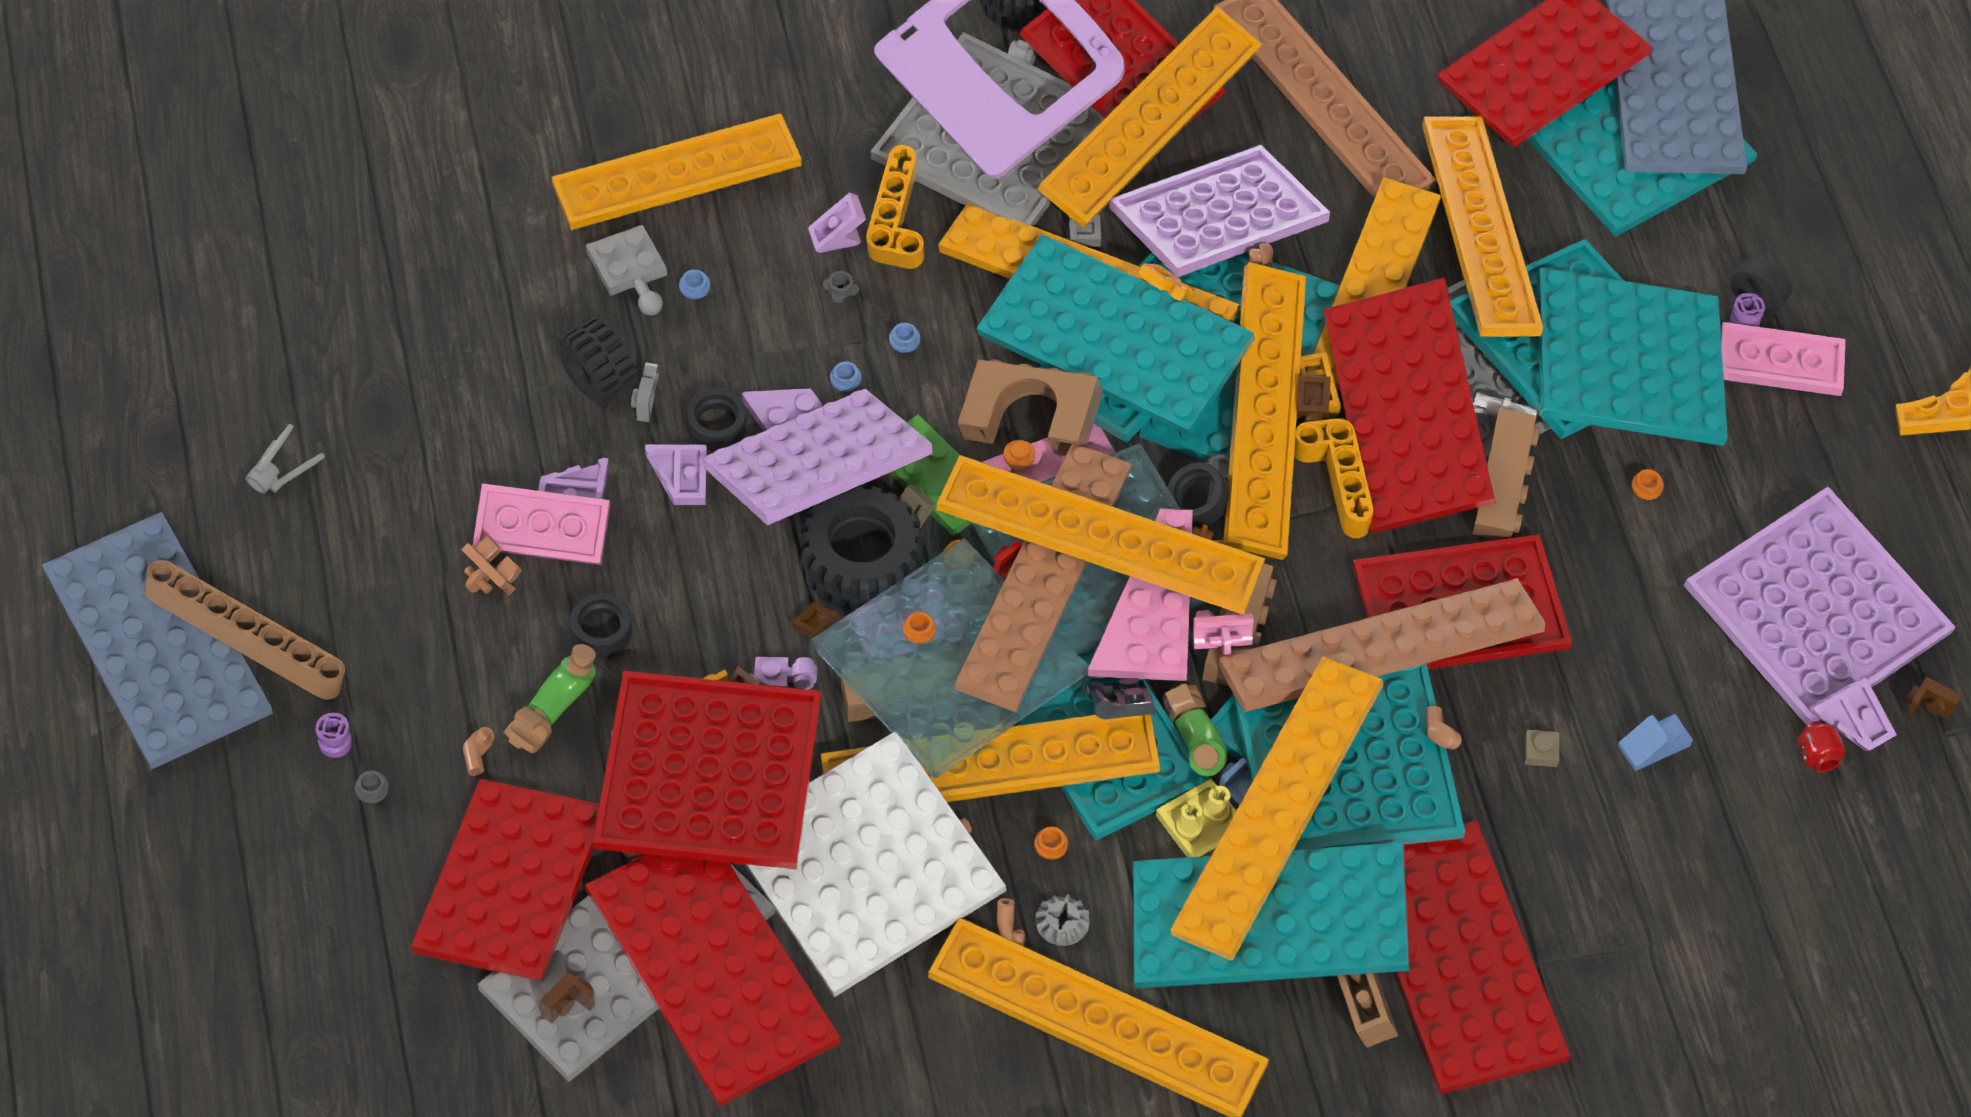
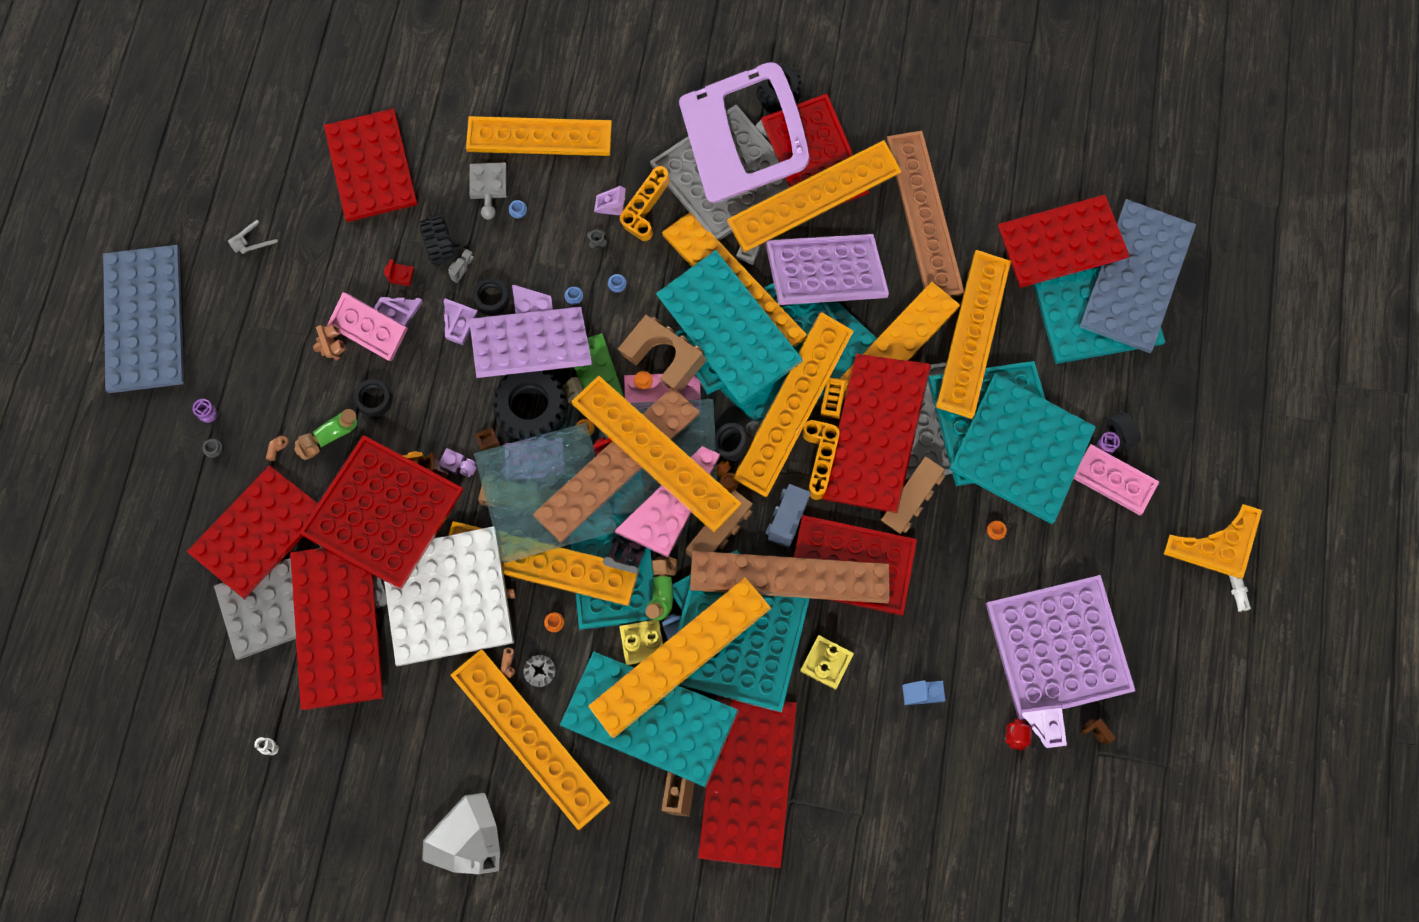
camera: 25 degrees right, 15 degrees up
medium nougat beam [144,560,345,700] -> none
reddish brown bracket [540,972,595,1024] -> none
orange plate [903,612,936,644] -> none
light orange plate [1138,264,1195,302] -> none
bright pink hips [1193,610,1254,655] -> none
nougat arm [1248,243,1273,267] -> none
reddish brown bracket [1297,376,1331,422] -> none
nougat arm [1426,706,1462,750] -> none
white pin [1473,392,1537,417] -> none
dark tan plate [1524,729,1559,767] -> none
none -> red plate [324,109,418,222]
none -> red bracket [384,259,415,286]
none -> sand blue wedge [766,484,811,549]
none -> light yellow plate [800,635,854,690]

